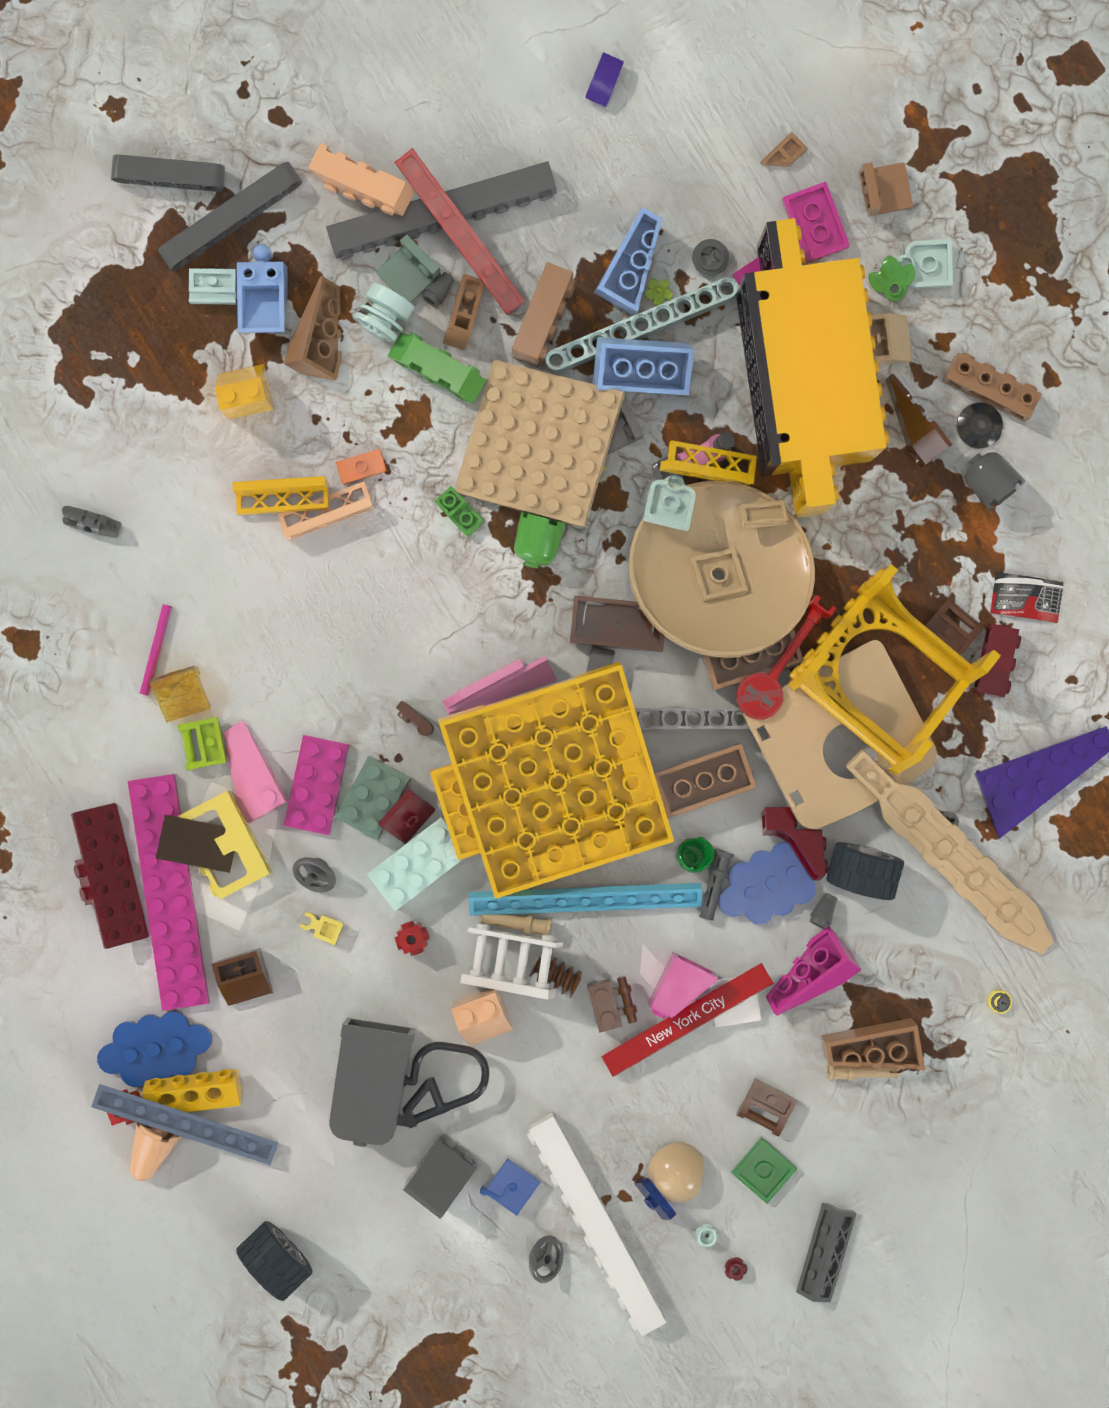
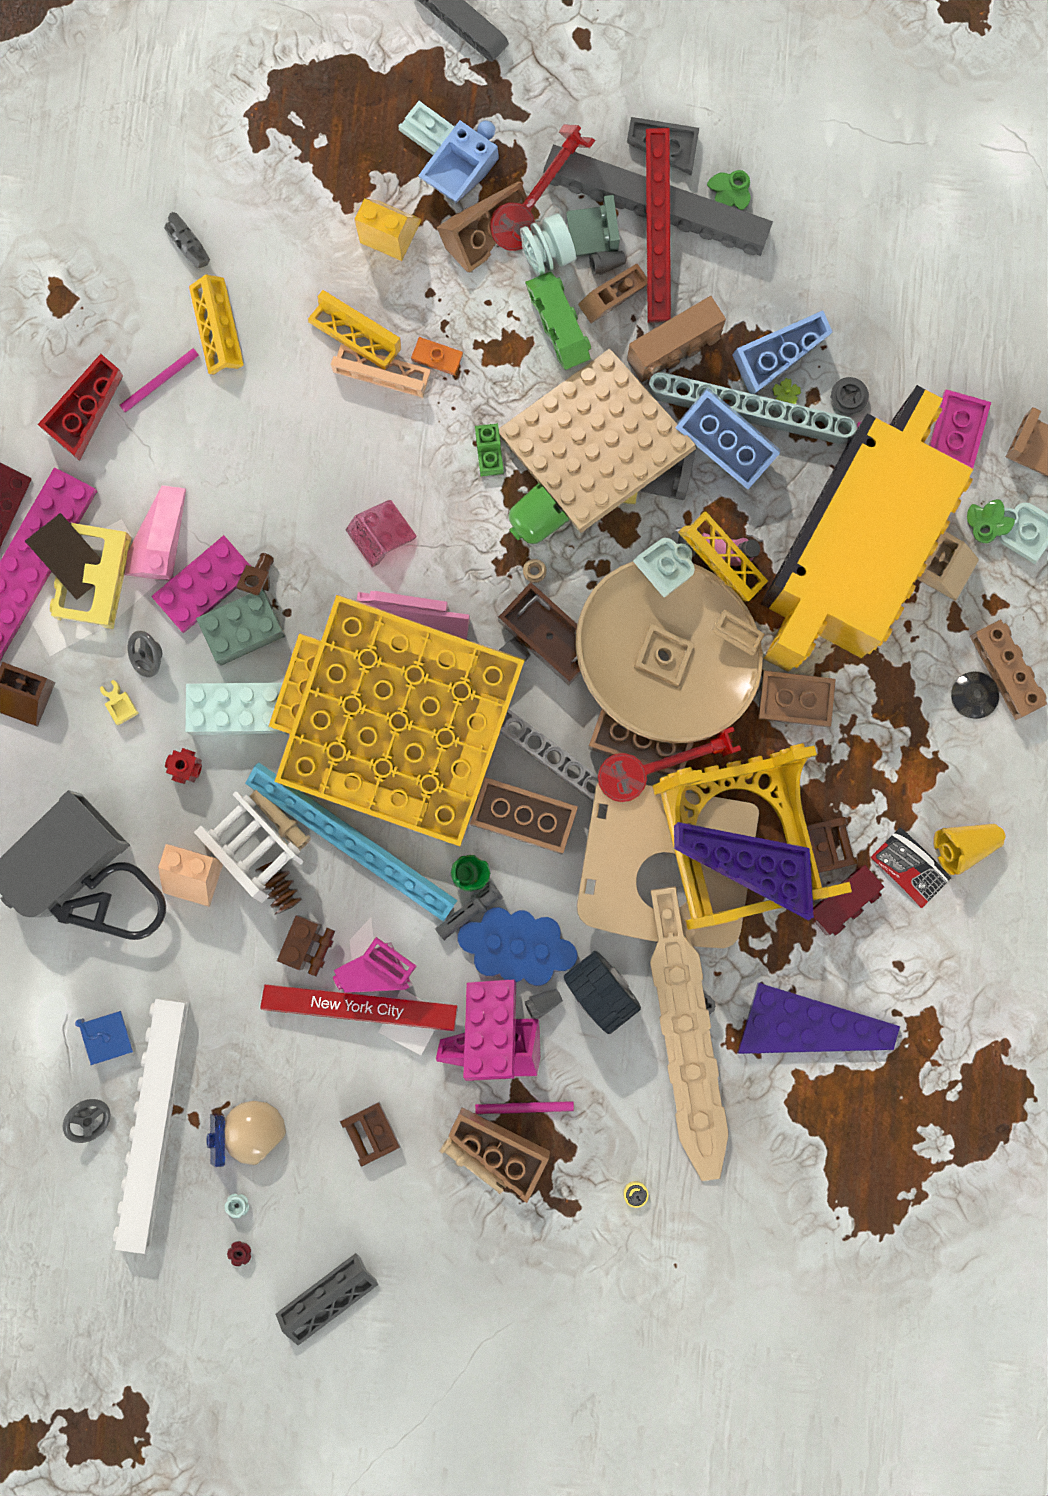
camera: 40 degrees right, 5 degrees down
clear yellow plate [150,666,211,723] -> none
dark grey beam [158,162,302,271] -> none
lime plate [177,717,227,771] -> none
light nougat wedge [308,143,415,216] -> none
dark red plate [378,789,436,844] -> none
reddish brown plate [396,700,434,736] -> none
dark grey slope [403,1136,477,1219] -> none
dark purple slope [585,52,624,107] -> none
green tile [731,1137,797,1204] -> none
medium nougat tile [760,132,808,166] -> none
dark red arch [761,807,828,881] -> none
reddish brown wedge [885,374,953,468] -> none
dark grey cylinder [965,452,1025,511] -> none
none -> red wedge [37,353,123,461]
none -> yellow fence [189,274,244,375]
none -> reddish brown bracket [237,553,274,596]
none -> clear pink bracket [345,500,417,567]
none -> dark pink tile [361,937,417,987]
none -> dark pink plate [463,980,516,1081]
none -> dark pink bar [475,1101,574,1114]
none -> red piece [490,124,596,251]
none -> tan plate [523,559,547,583]
none -> dark grey wing [627,117,699,175]
none -> dark purple wing [674,822,814,920]
none -> bright green plate [707,170,751,210]
none -> medium nougat plate [758,671,836,727]
none -> yellow cone [933,824,1006,875]

